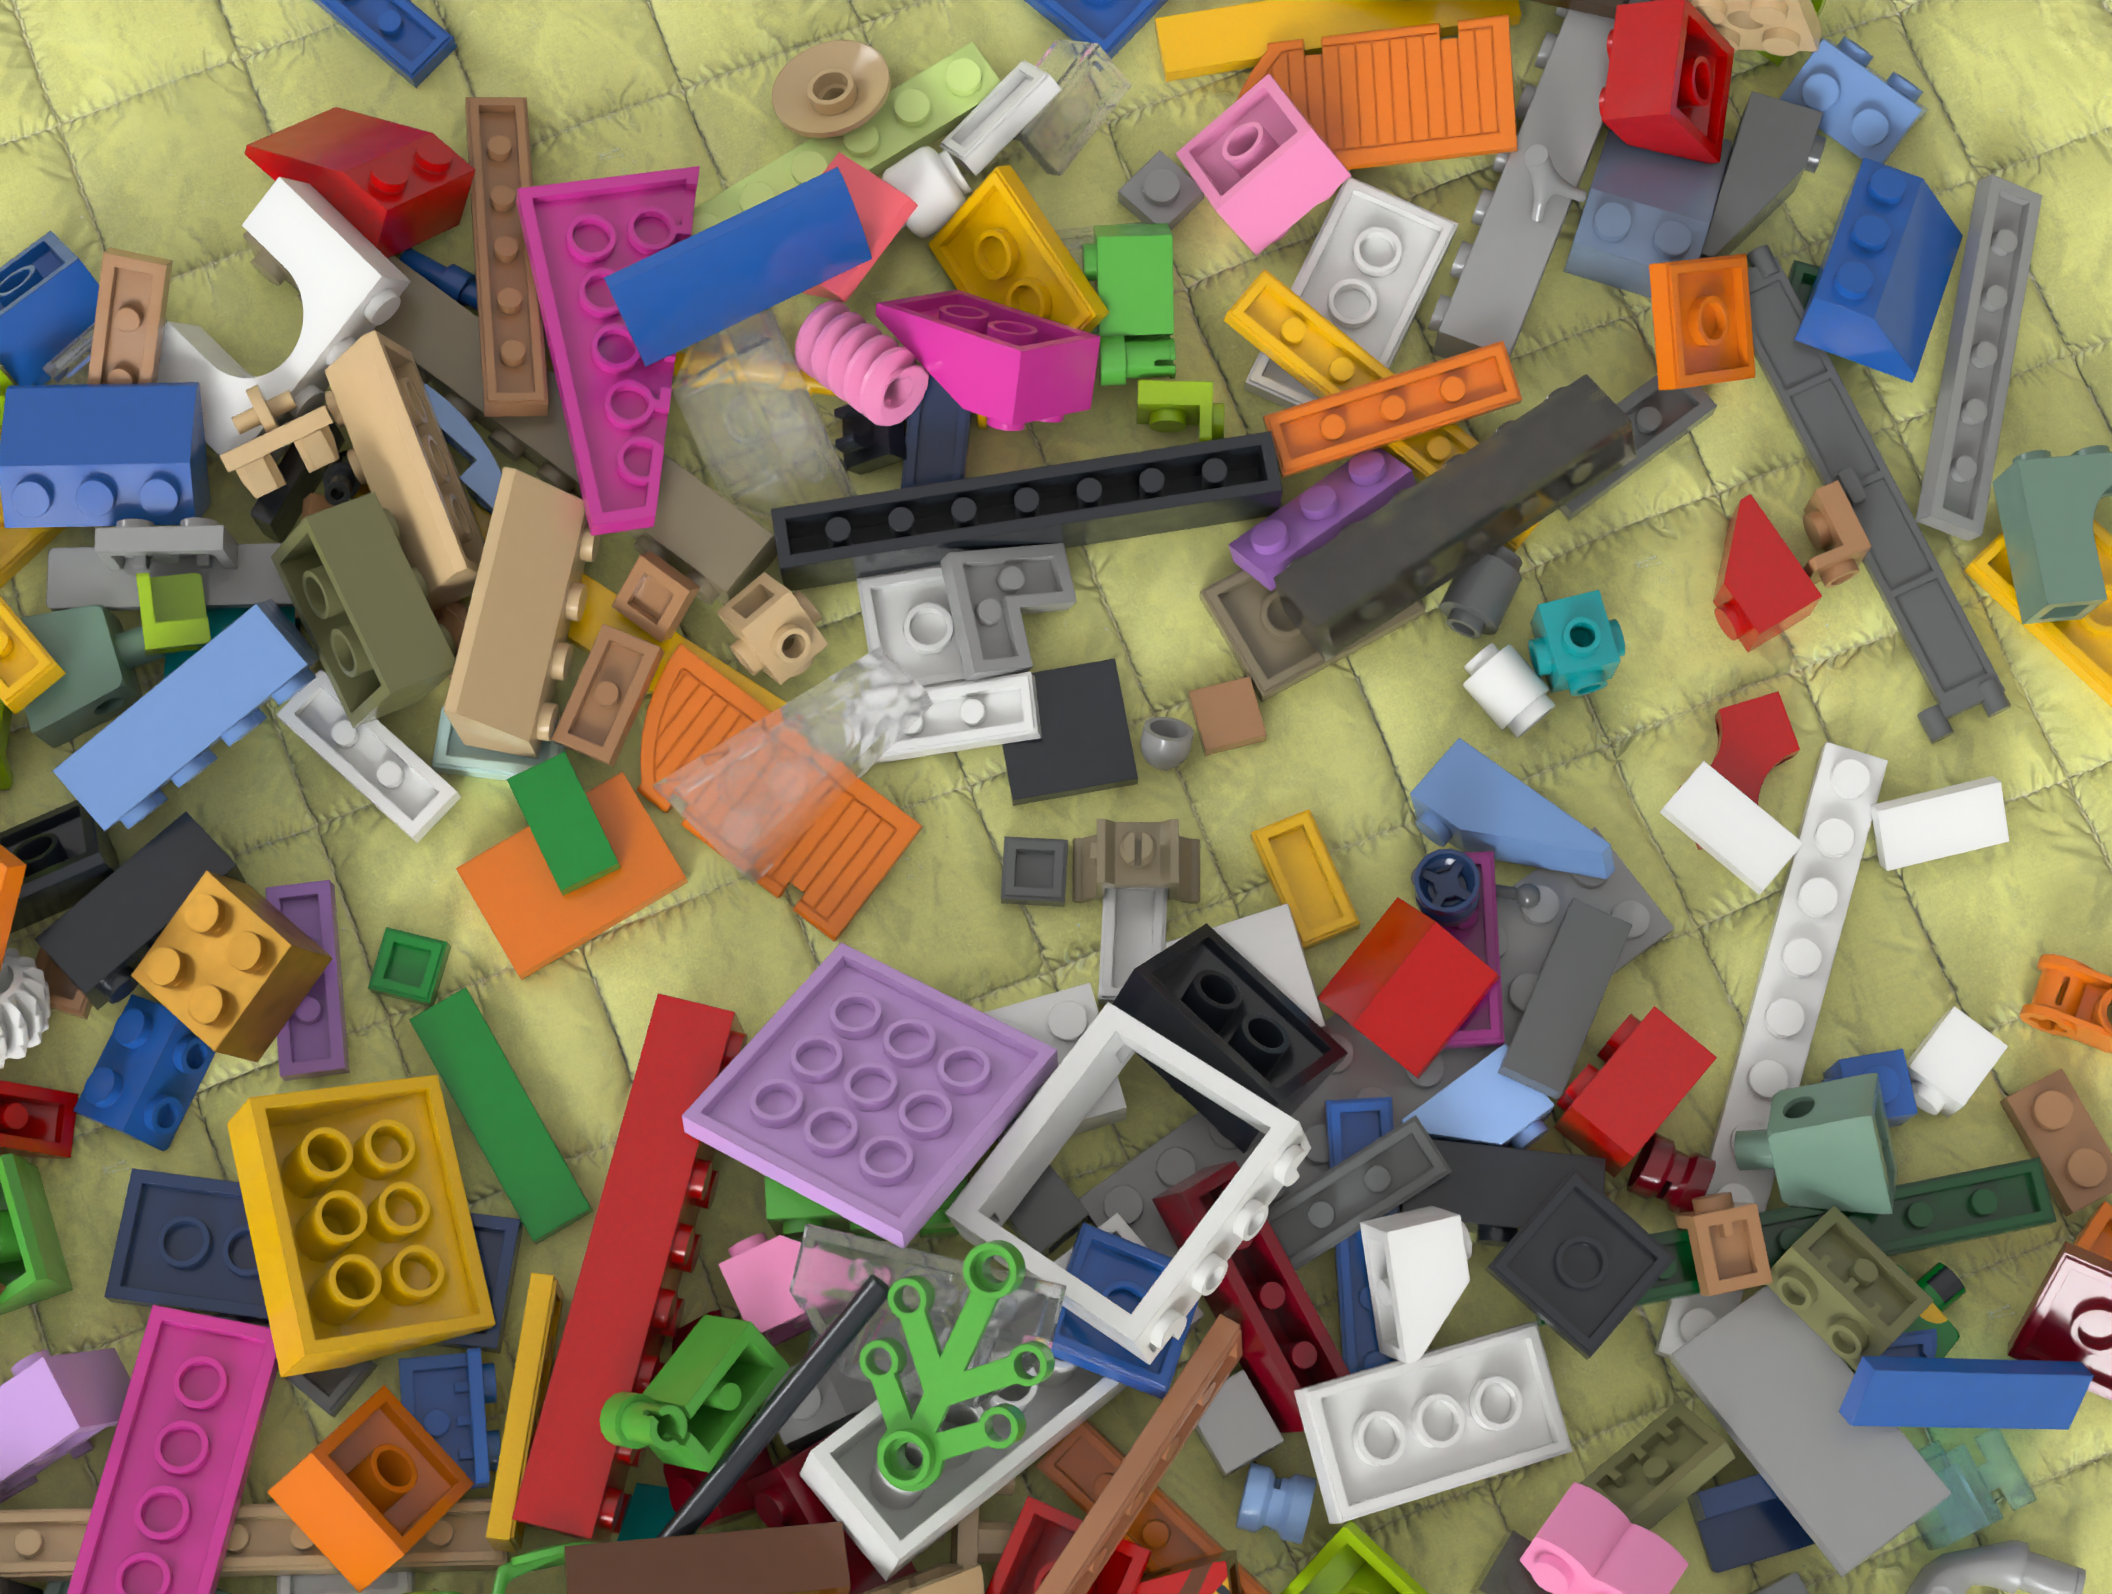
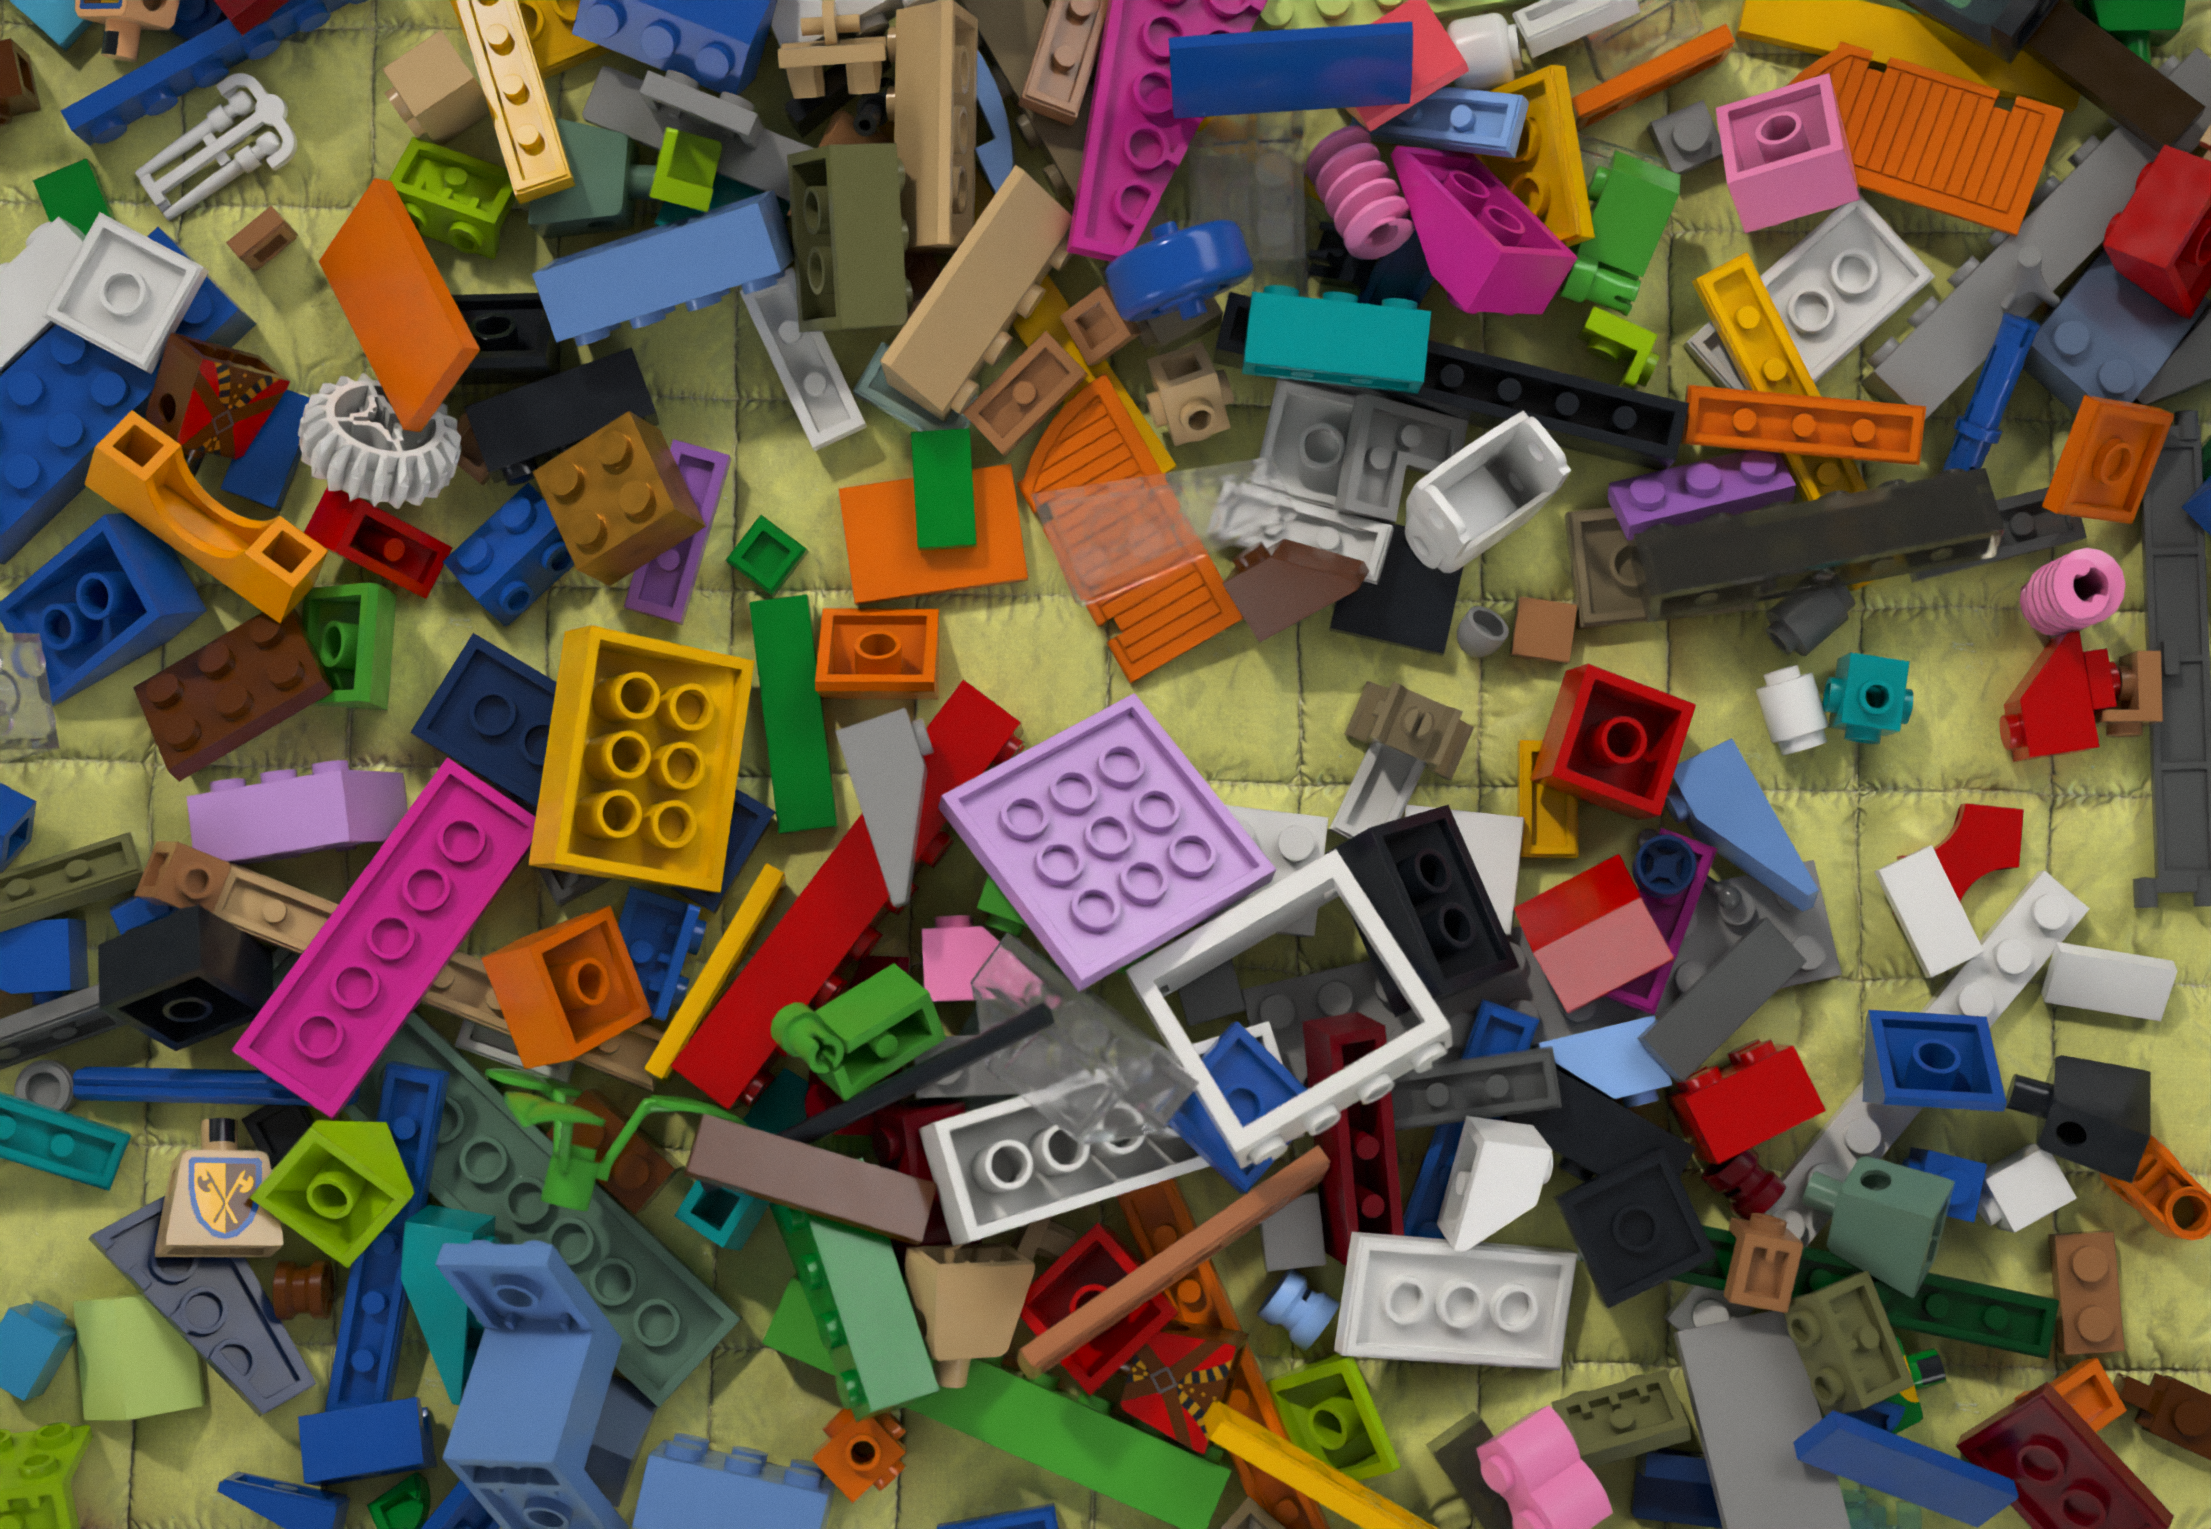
camera: 20 degrees right, 10 degrees up
bright green plant [859,1240,1055,1492] -> none
dark grey tile [1001,836,1068,907] -> none
none -> orange slope [815,608,939,700]
none -> light grey slope [835,708,934,908]
none -> blue wheel [1105,220,1253,322]
none -> reddish brown slope [1222,539,1369,643]
none -> teal brick [1242,285,1431,393]
none -> light blue tile [1350,86,1529,158]
none -> white piece [1404,411,1571,573]
none -> red brick [1530,664,1696,820]
none -> orange tile [1571,24,1735,132]
none -> blue slope [1862,1010,2007,1112]
none -> blue pin [1938,312,2040,491]
none -> black torso [2006,1055,2151,1183]
none -> bright pink piece [2019,548,2126,636]
none -> red plate [2083,648,2121,712]

